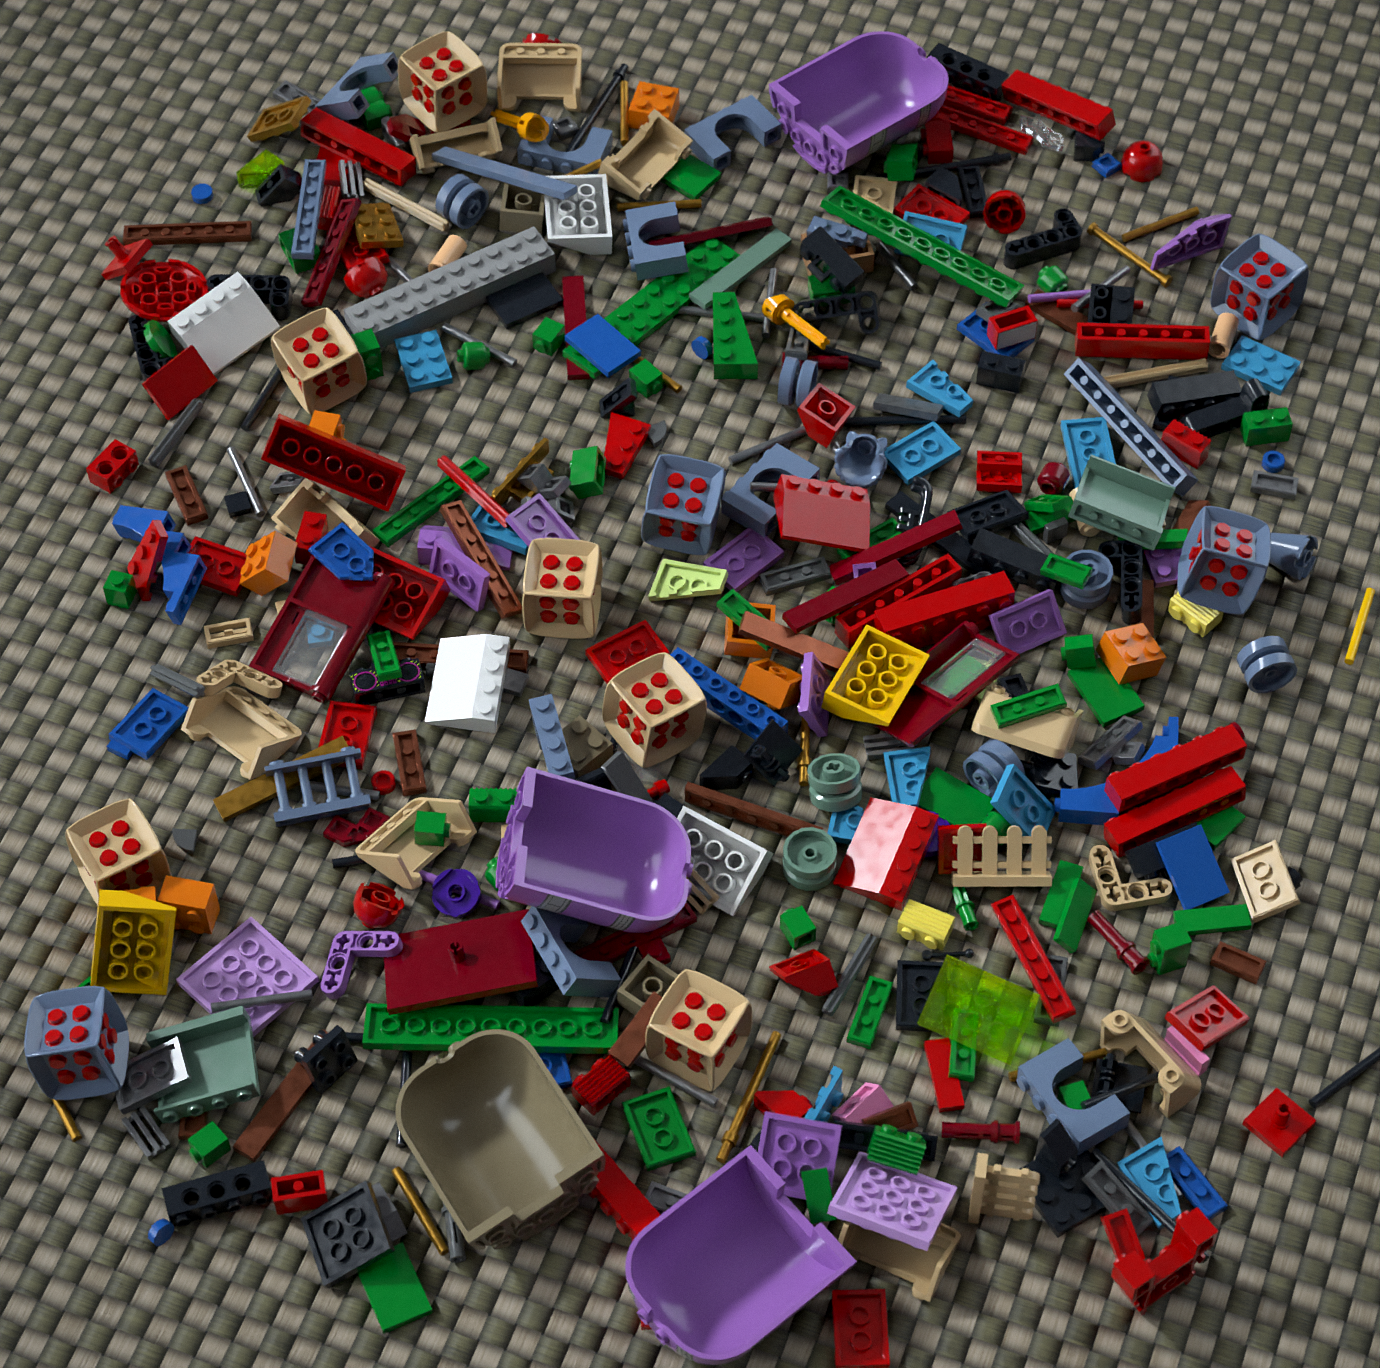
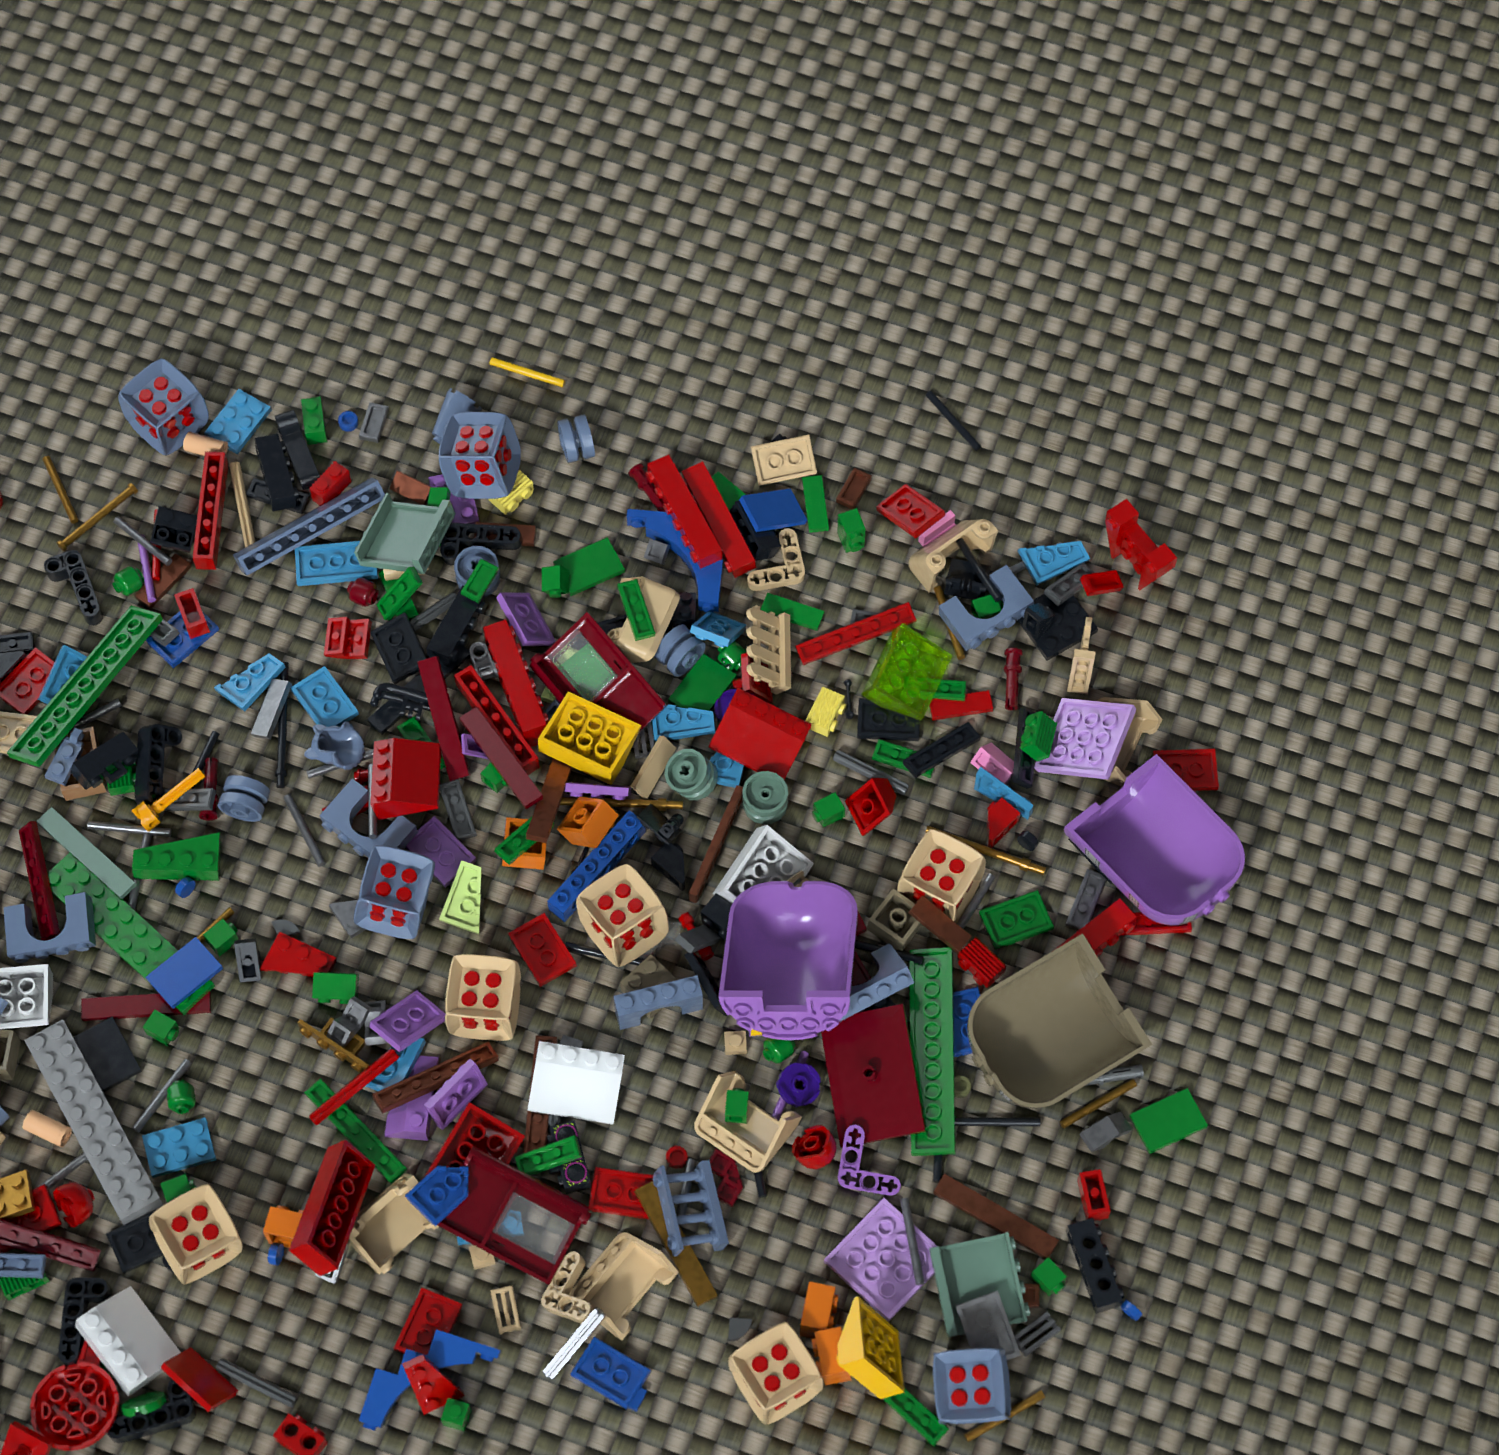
camera: 90 degrees left, 10 degrees up
copper tile [165,465,209,526] -> none
black tile [224,491,252,518] -> none
flat silver bar [227,447,265,517] -> none
orange brick [240,531,297,596] -> none
black bar [241,368,283,431] -> none
black plate [294,1025,358,1094] -> none
red brick [295,511,329,565] -> none
black plate [301,1180,395,1289] -> none
copper tile [392,729,427,796] -> none
green brick [468,787,518,822] -> none
medium lavender plate [758,1111,842,1200] -> none
red slope [797,383,855,448] -> none
green tile [801,1167,837,1224] -> none
copper tile [862,1101,919,1130] -> none
green axle [952,887,979,931] -> none
black brick [976,351,1026,393] -> none
red cylinder [983,190,1026,234] -> none
flat silver tile [1043,517,1068,544] -> none
green tile [1053,878,1097,953] -> none
flat silver tile [1078,716,1143,770] -> none
dark red pin [1087,910,1150,975] -> none
black bar [1090,1148,1210,1263] -> none
orange brick [1096,623,1167,684] -> none
medium lavender wedge [1150,214,1232,271] -> none
blue tile [1166,1146,1228,1220] -> none
red tile [1242,1087,1317,1157] -> none
none -> tan tile [631,736,676,799]
none -> black tile [903,722,981,778]

